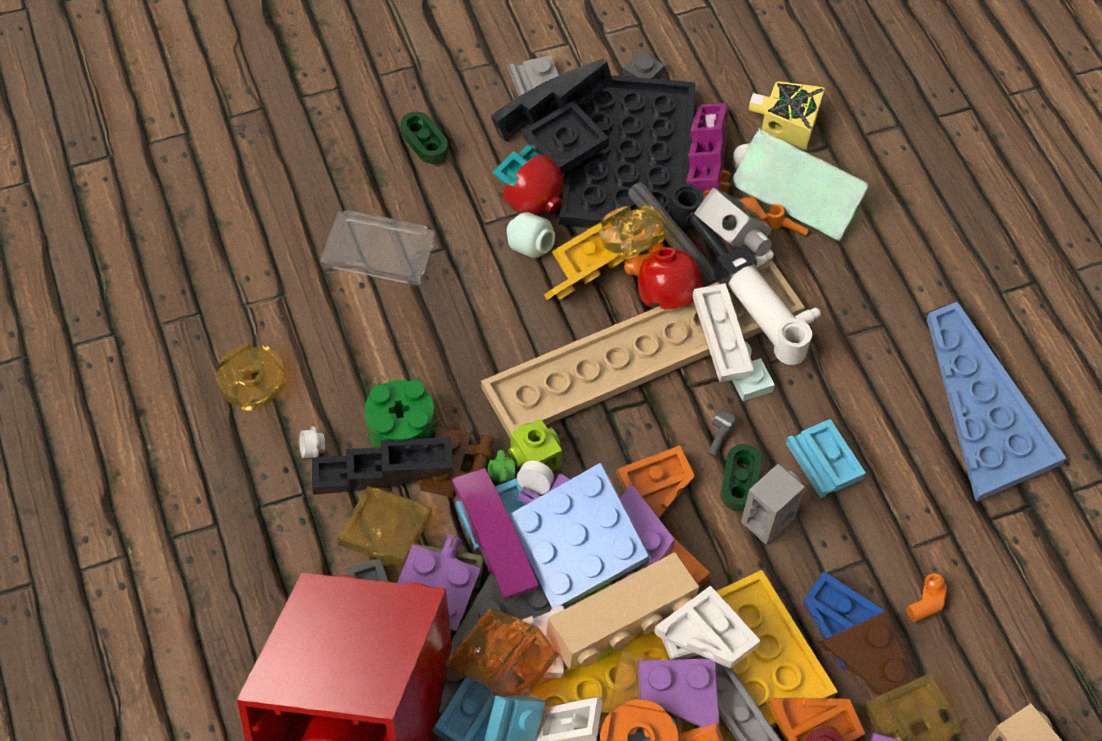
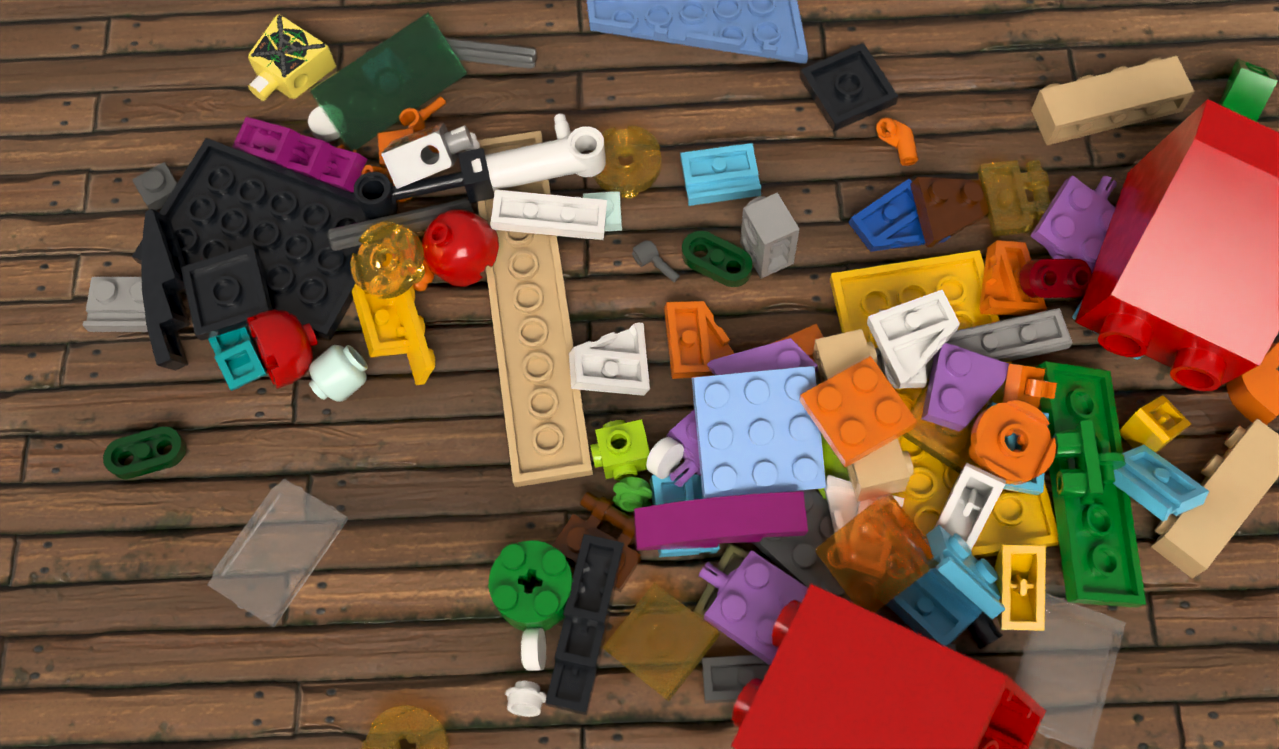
camera: 65 degrees left, 10 degrees up
none -> dark grey axle [400,33,537,69]
none -> white tile [521,628,546,671]
none -> white wing [569,323,650,396]
none -> clear yellow plate [590,125,662,199]
none -> black plate [800,43,898,132]
none -> orange plate [800,356,918,468]

